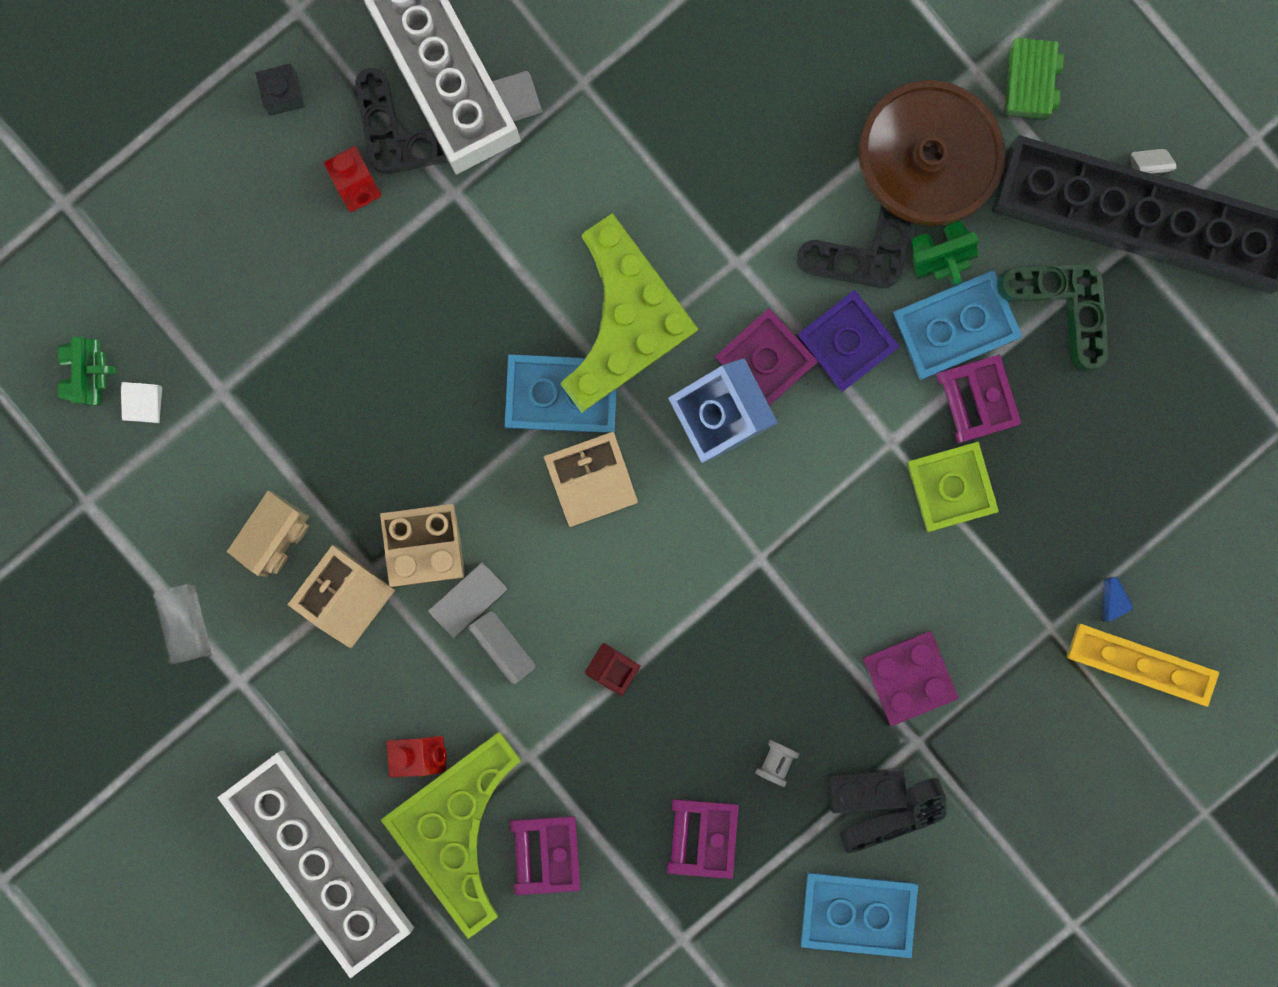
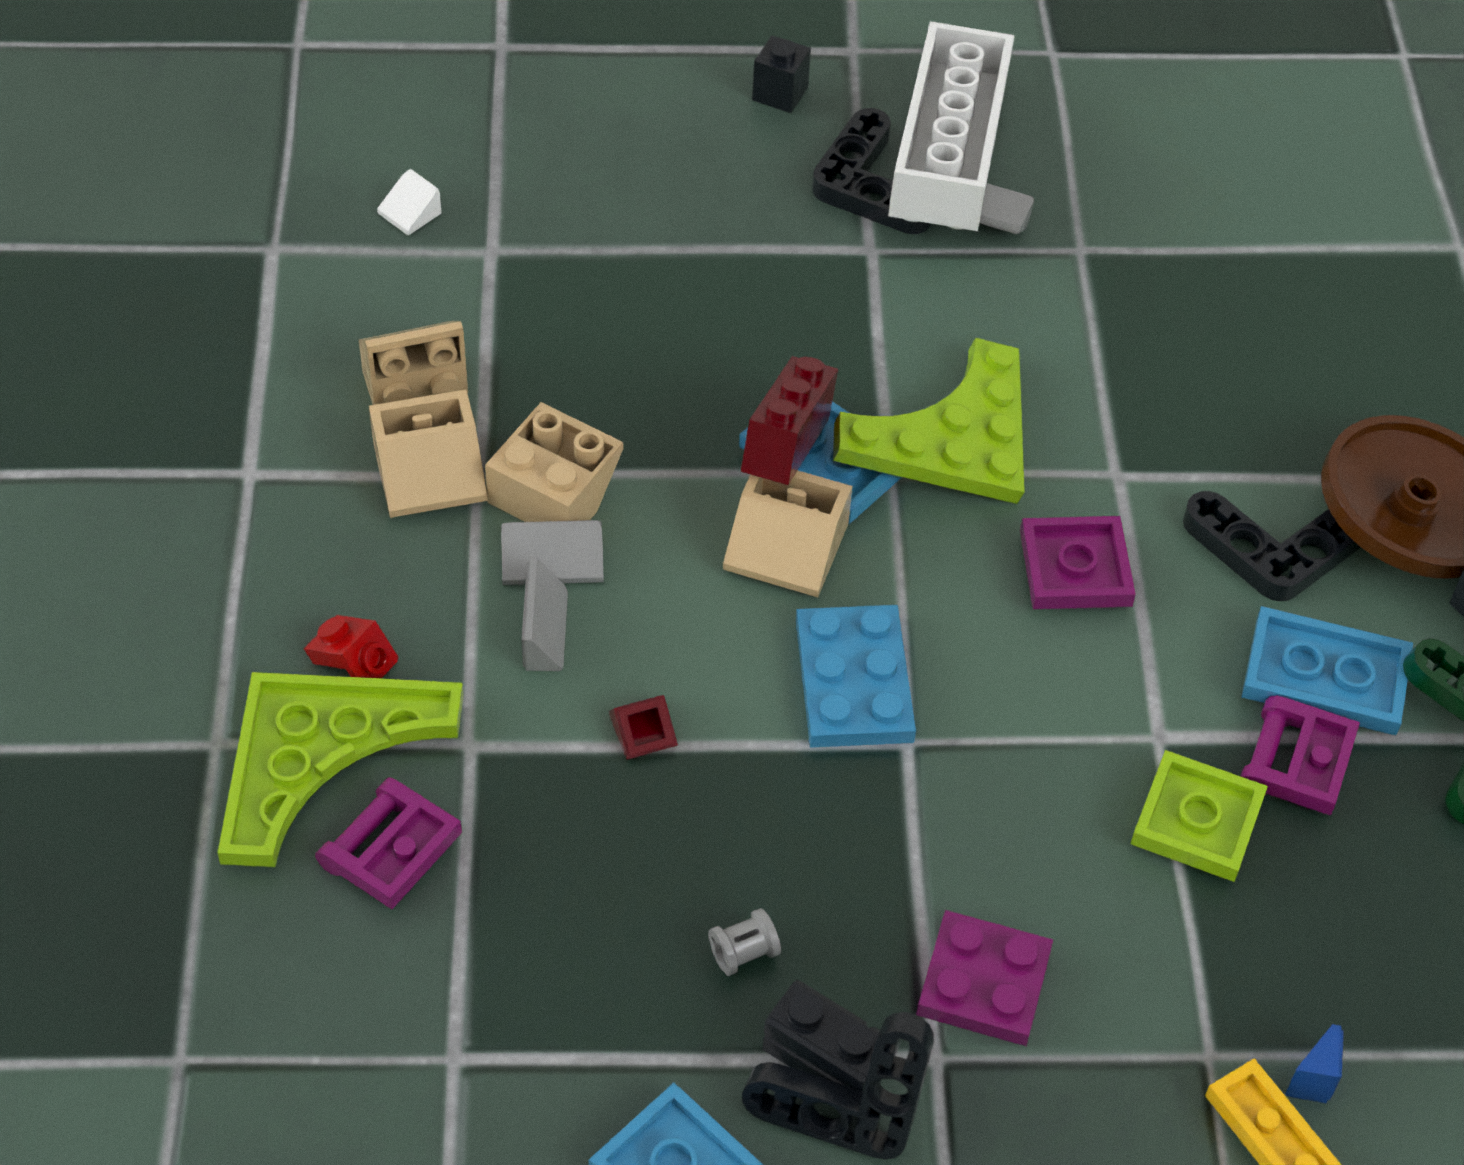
camera: 40 degrees right, 35 degrees down
green hips [58,337,117,406] -> none
clear brick [153,584,212,664] -> none
white brick [217,750,414,978] -> none
red bracket [323,146,381,212] -> none
magenta plate [666,799,739,879] -> none
medium blue brick [668,358,778,463] -> none
dark purple plate [797,289,900,393] -> none
green hips [912,221,979,285] -> none
none -> dark red brick [741,356,838,485]
none -> dark azure plate [796,605,916,748]

